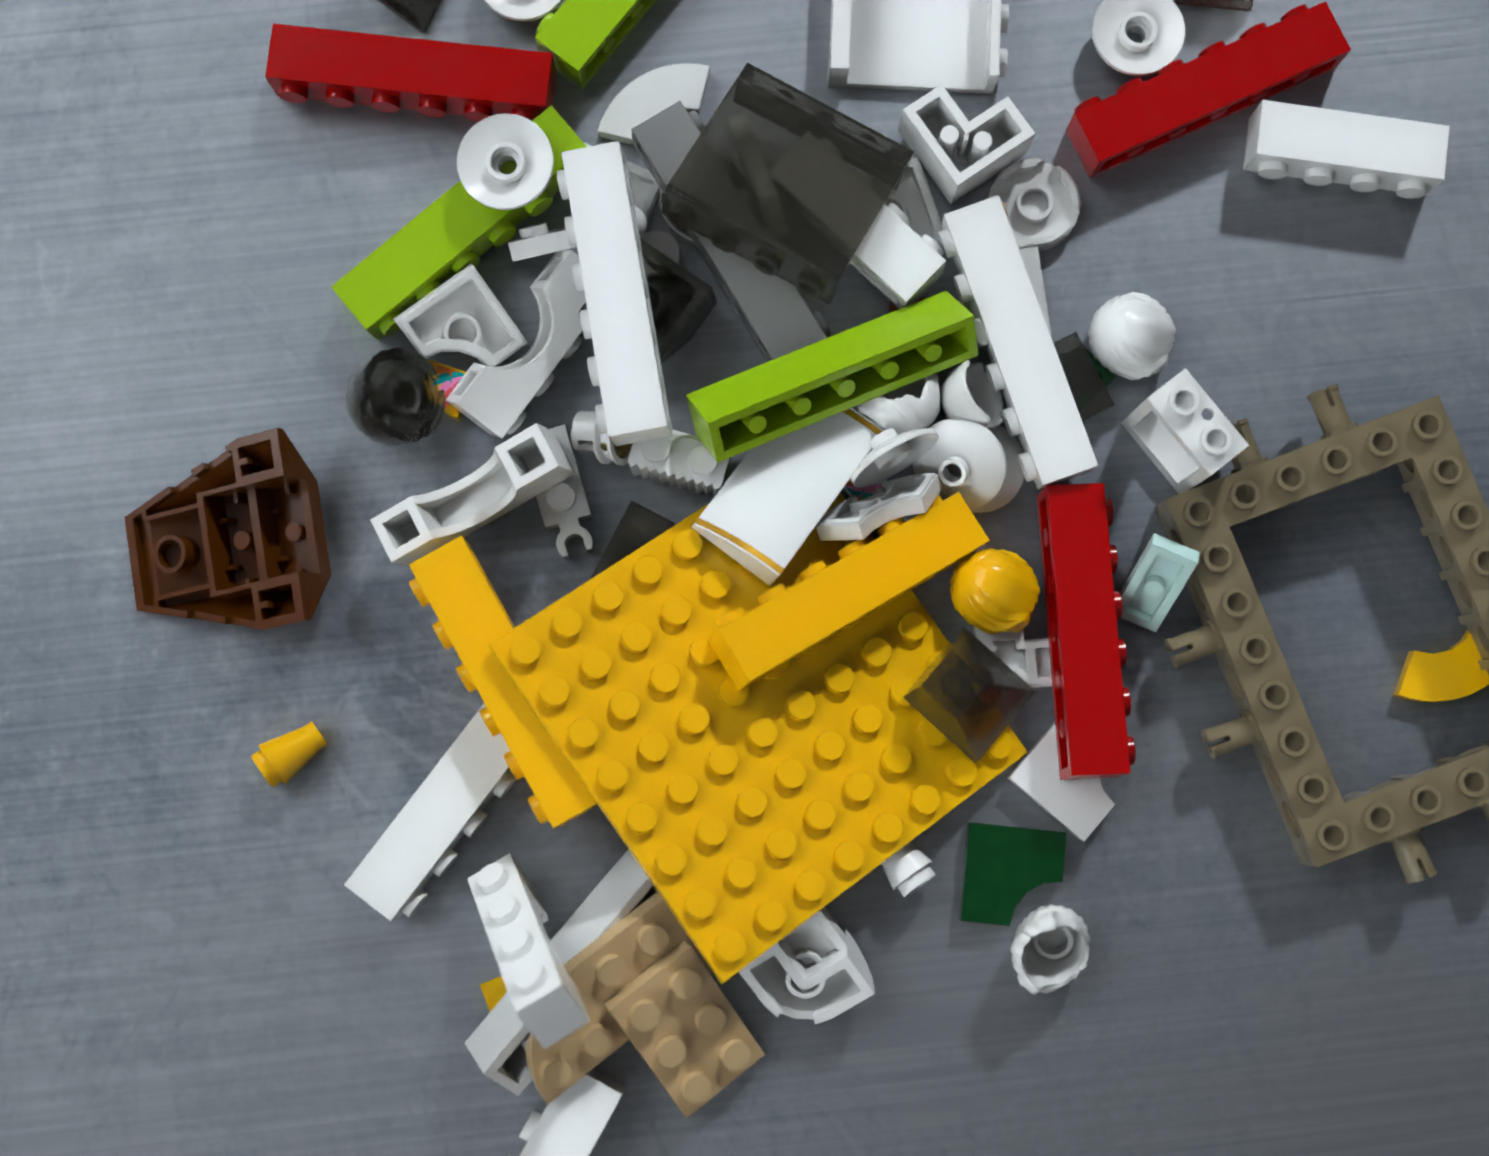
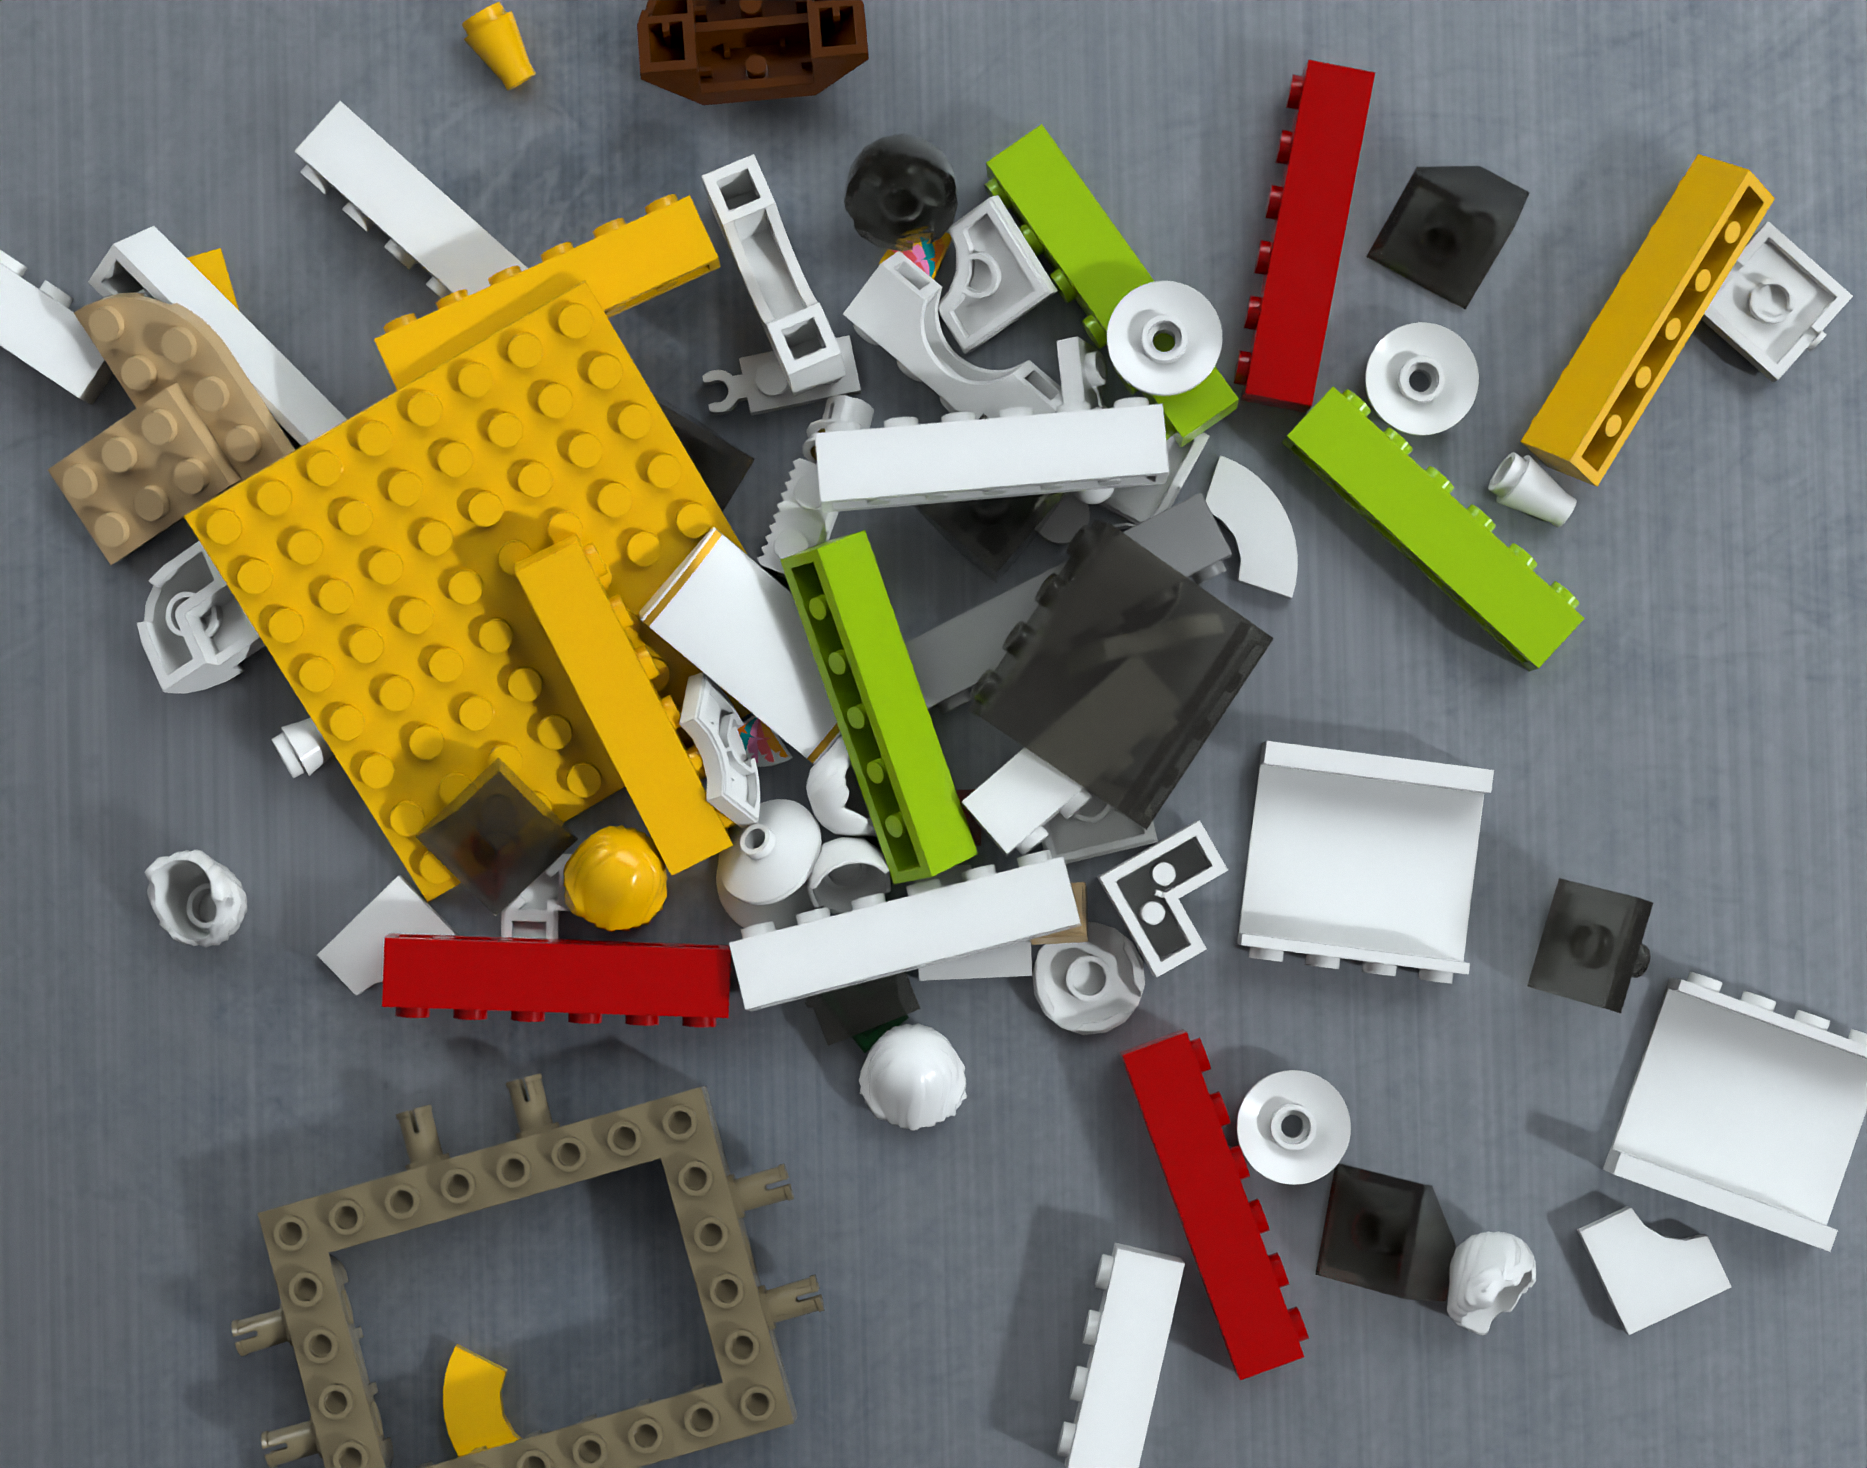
camera: 100 degrees right, 5 degrees up
white arch [467,853,590,1050] -> none
white dish [851,428,939,488] -> none
dark green tile [959,822,1066,926] -> none
light aqua plate [1120,533,1200,632] -> none
white window [1121,368,1249,494] -> none

